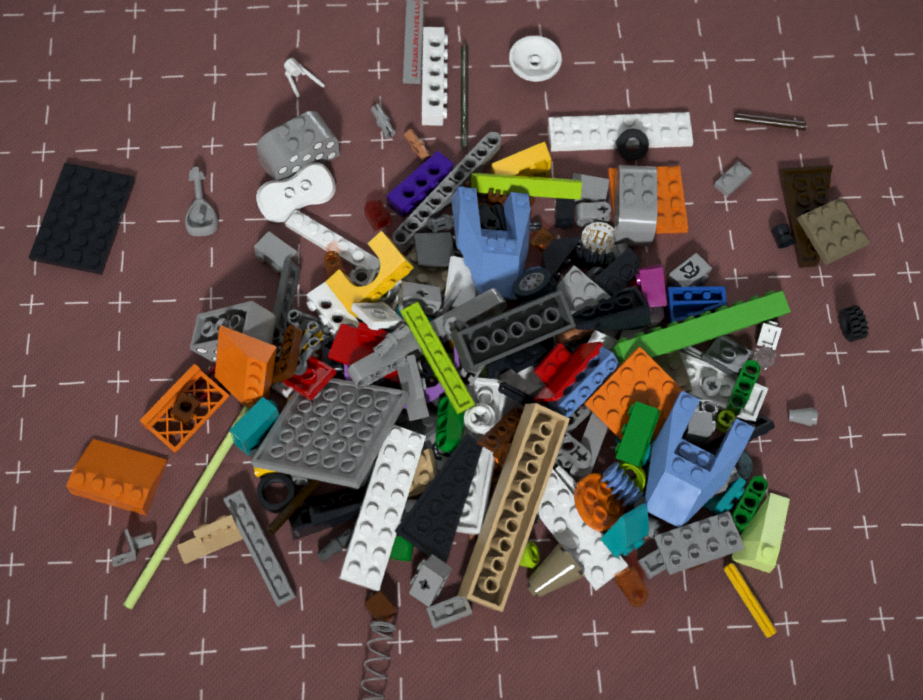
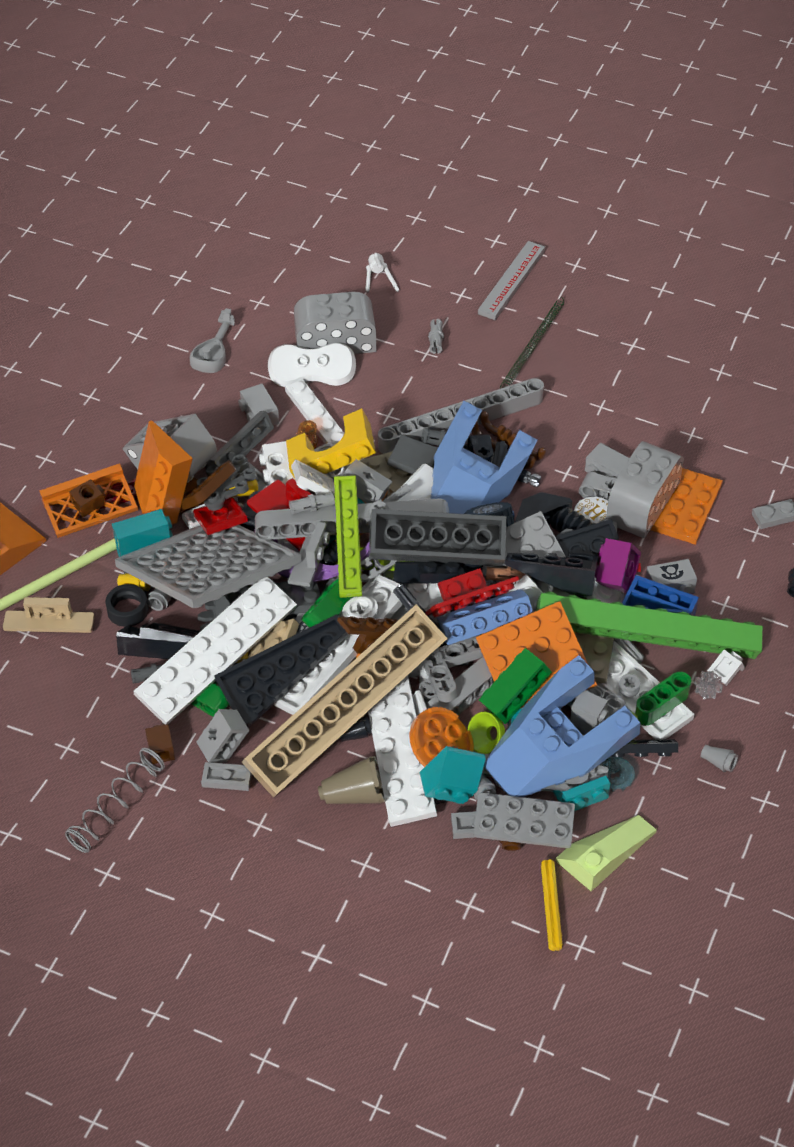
camera: 30 degrees right, 15 degrees down
black plate [29,163,136,275] -> none
light grey tile [223,489,296,607] -> none
dark brown piece [267,479,322,535] -> none
clear red brick [364,200,391,231] -> none
dark purple brick [387,151,454,218] -> none
nougat pin [404,129,432,163] -> none
white brick [422,27,448,126] -> none
lime tile [471,173,582,200] -> none
yellow wedge [491,141,551,178] -> none
white dish [509,36,562,81] -> none
lime cone [519,540,540,568] -> none
clear orange plate [531,228,557,252] -> none
white plate [548,112,693,151] -> none
black brick [555,198,575,228] -> none
medium blue piece [601,462,644,507] -> none
clear orange piece [614,565,648,607] -> none
black tyre [616,128,649,161] -> none
dark grey tile [701,335,753,379] -> none
green beam [731,476,768,532] -> none

